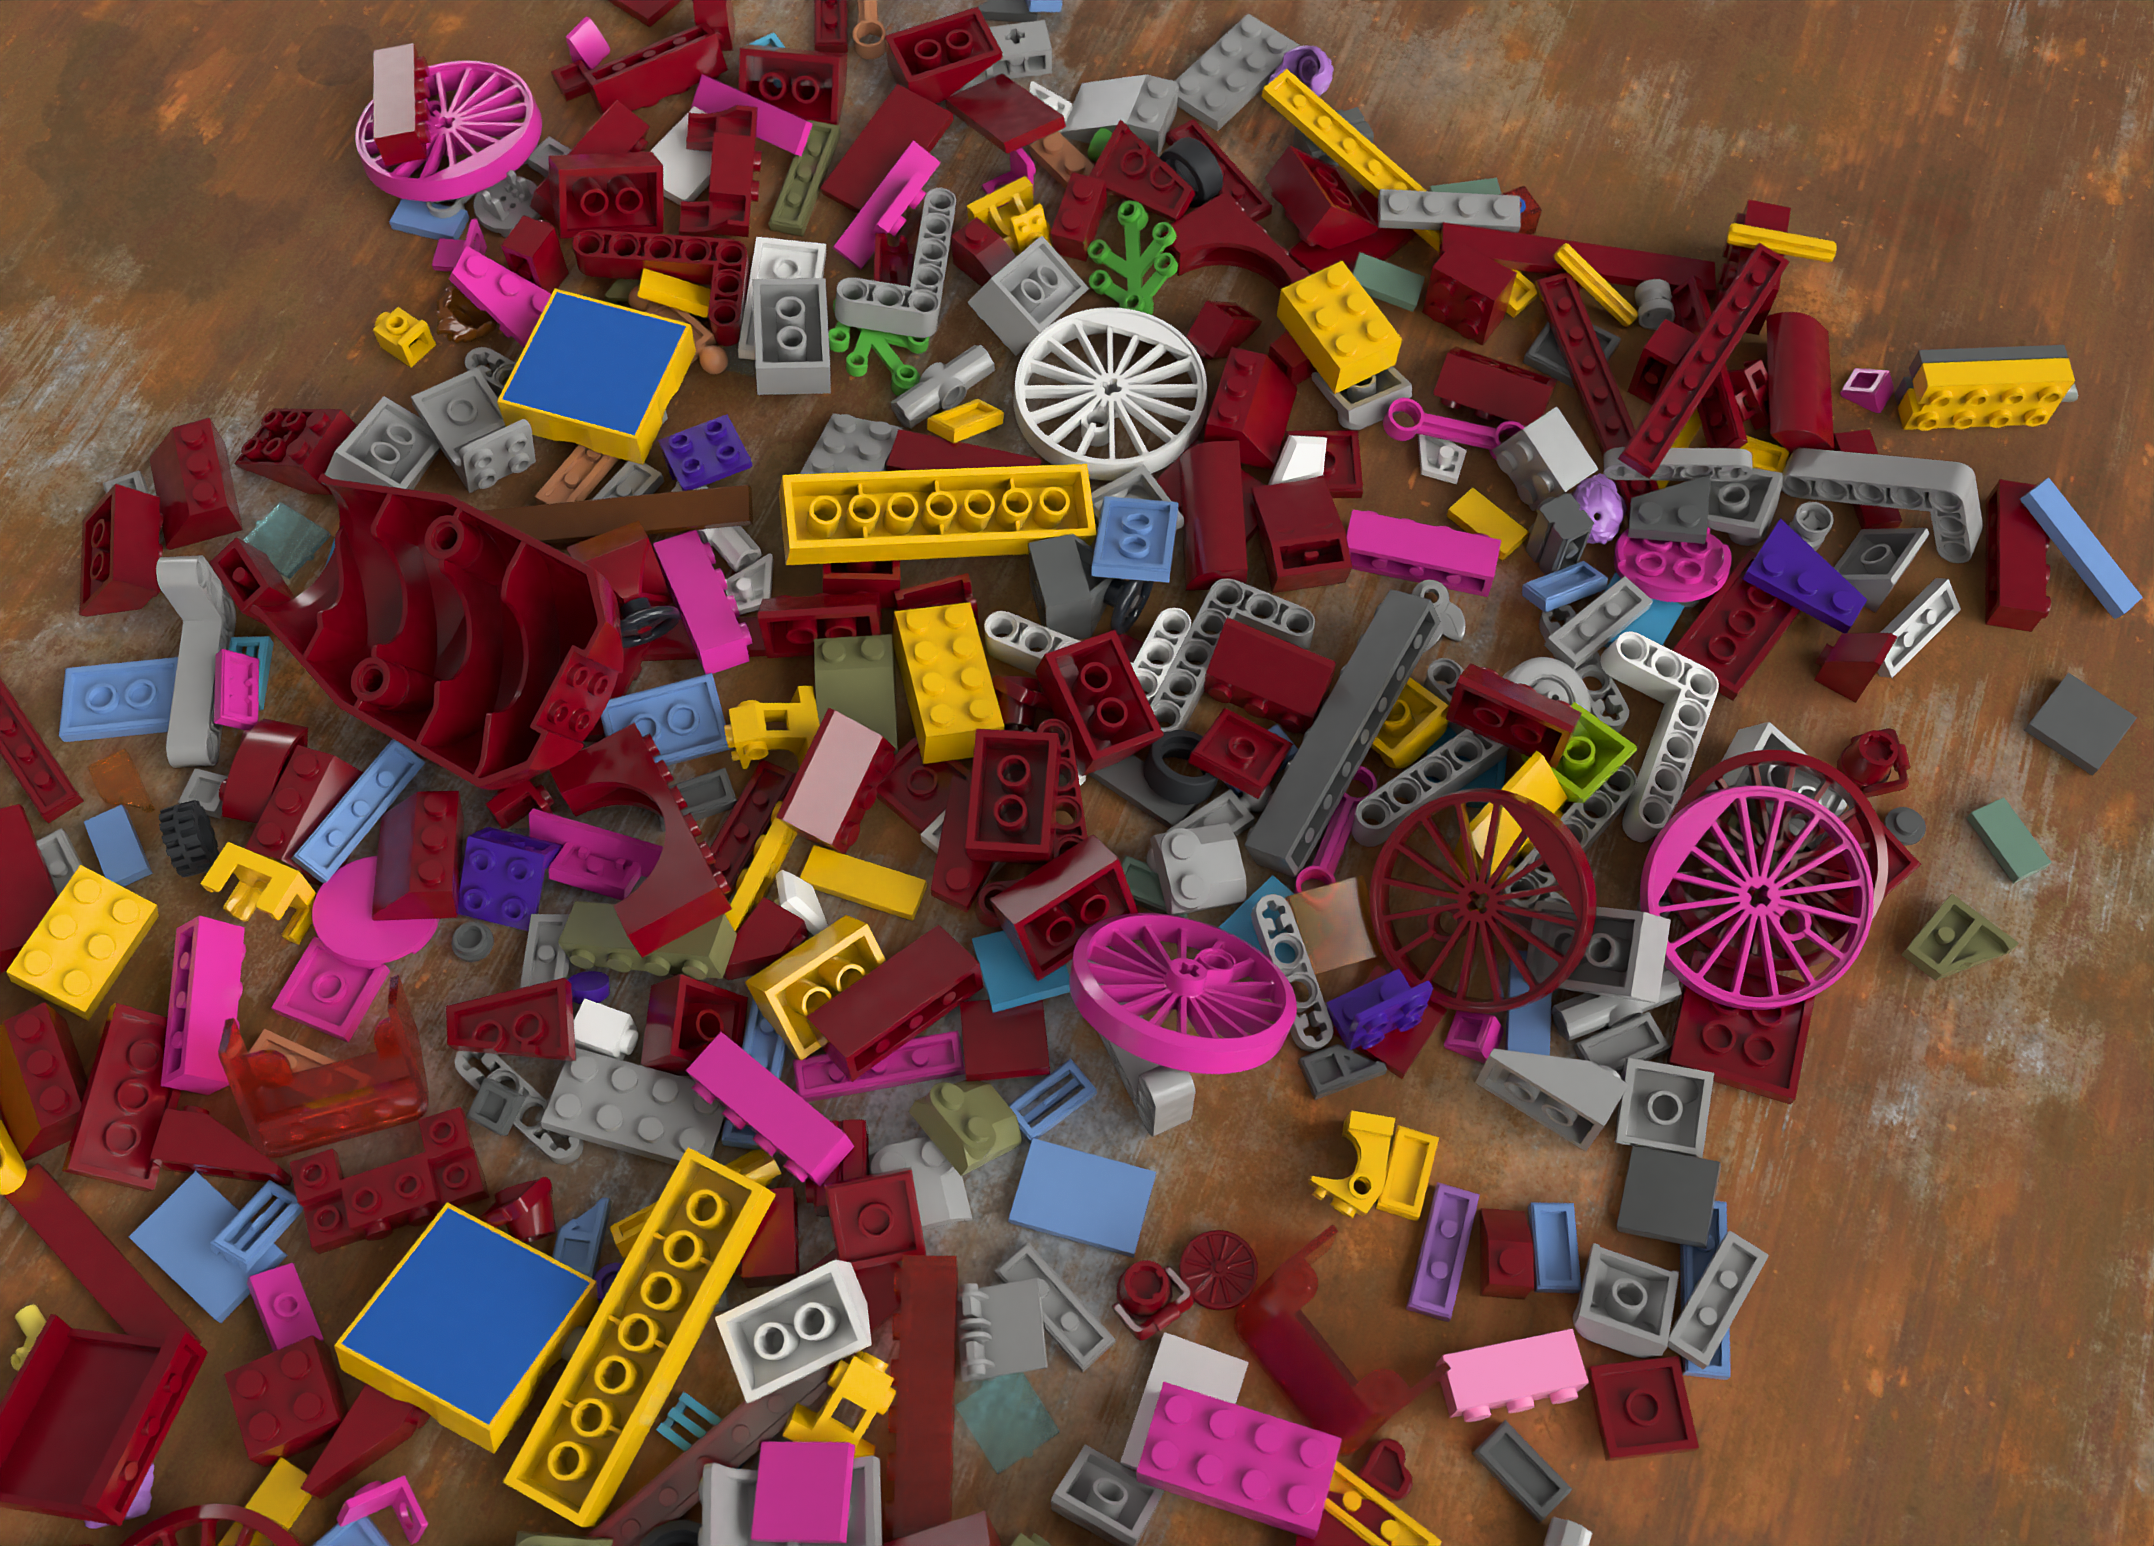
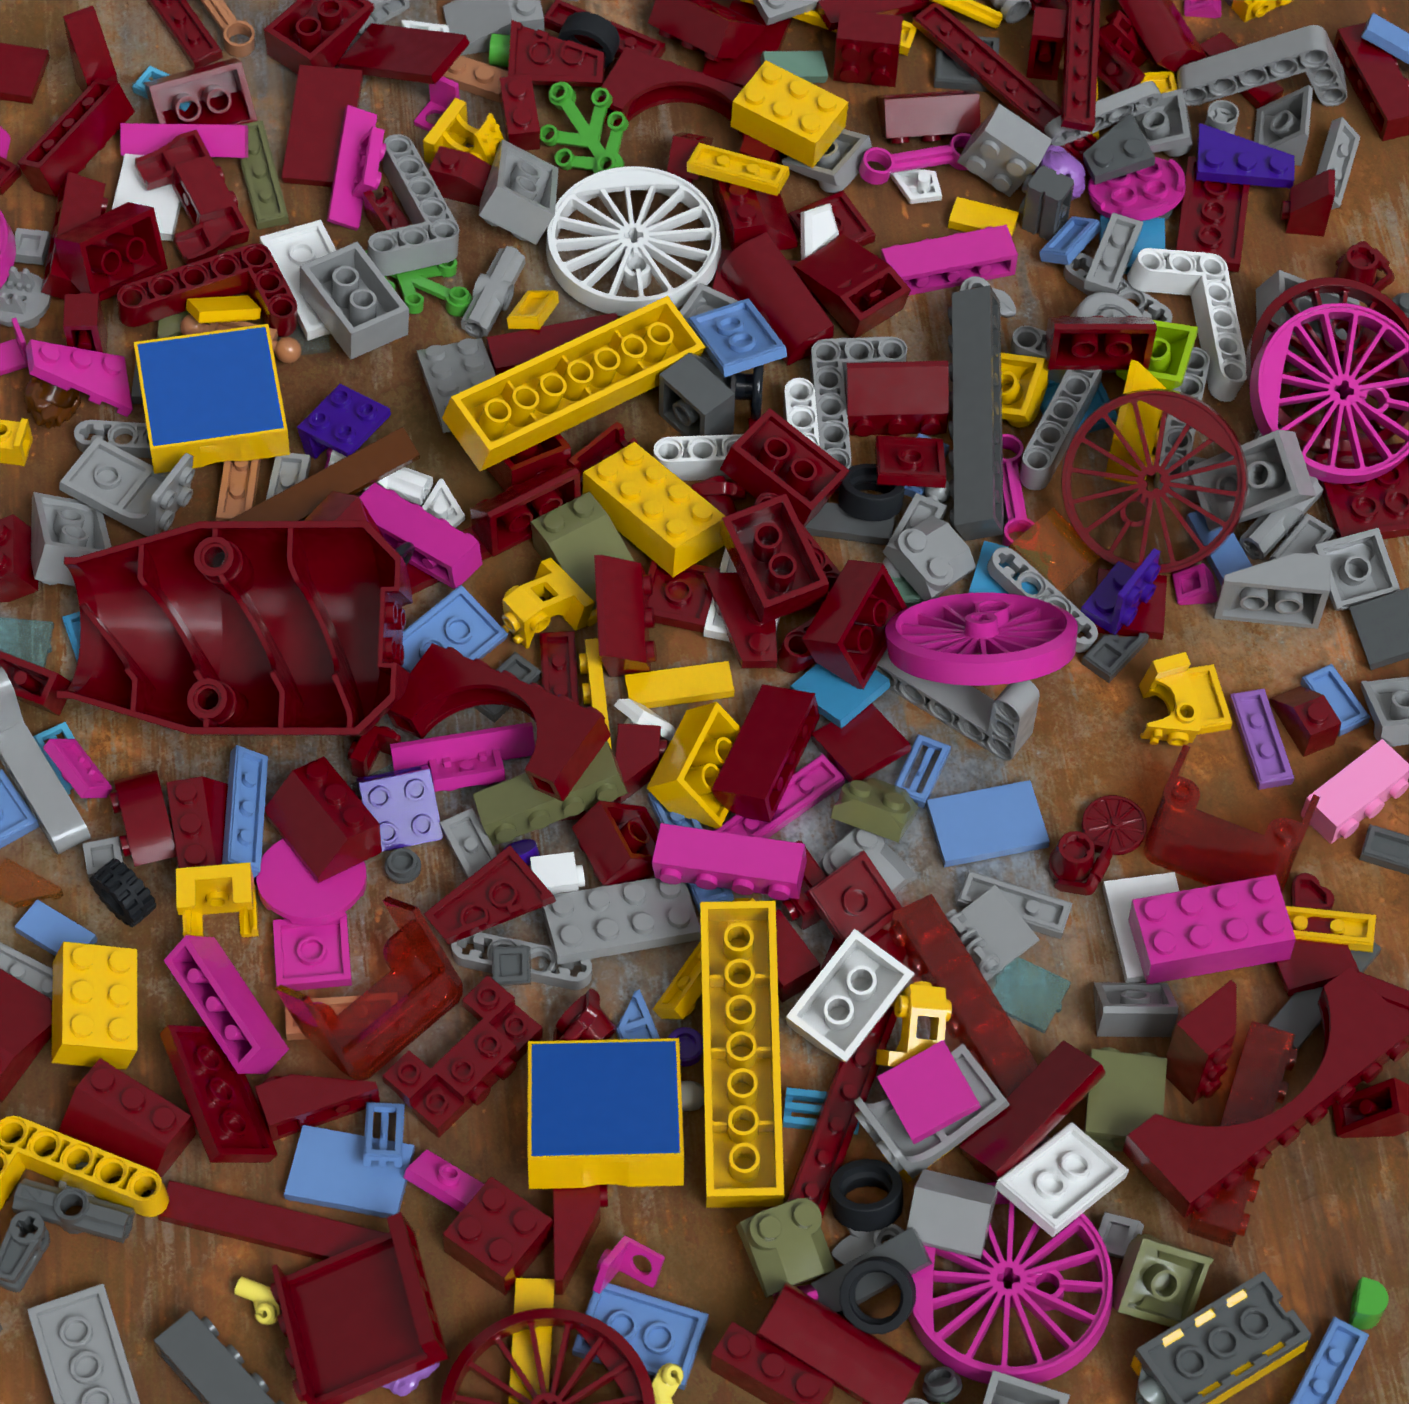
camera: 30 degrees left, 5 degrees down
none -> yellow tile [687,143,789,196]

